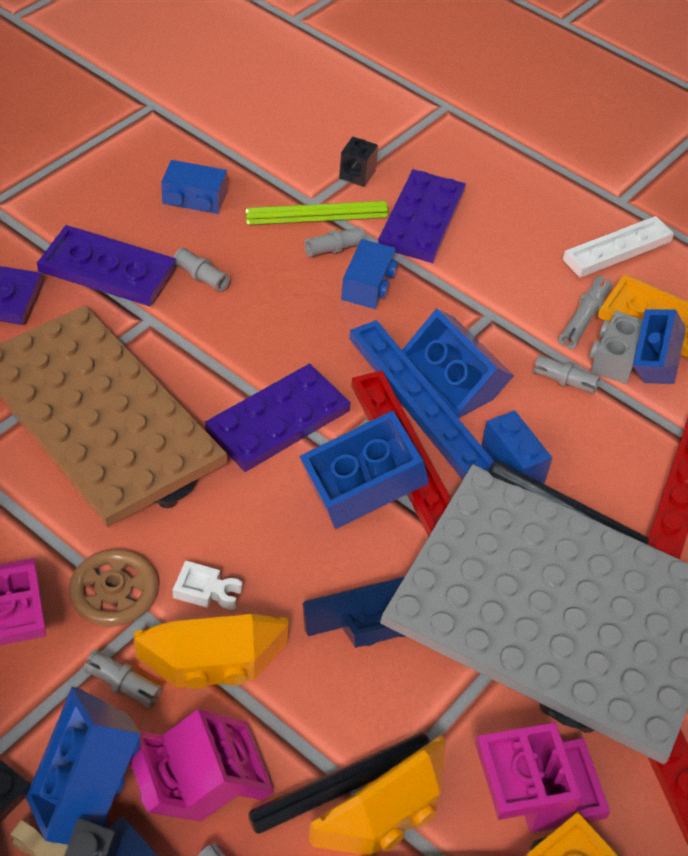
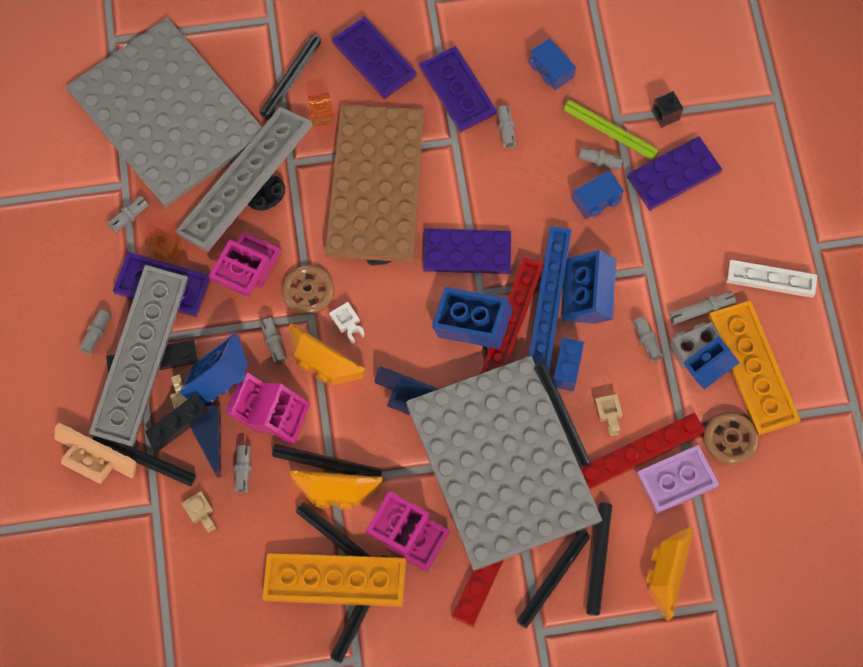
camera: 45 degrees right, 20 degrees up
none -> tan plate [594,394,623,437]

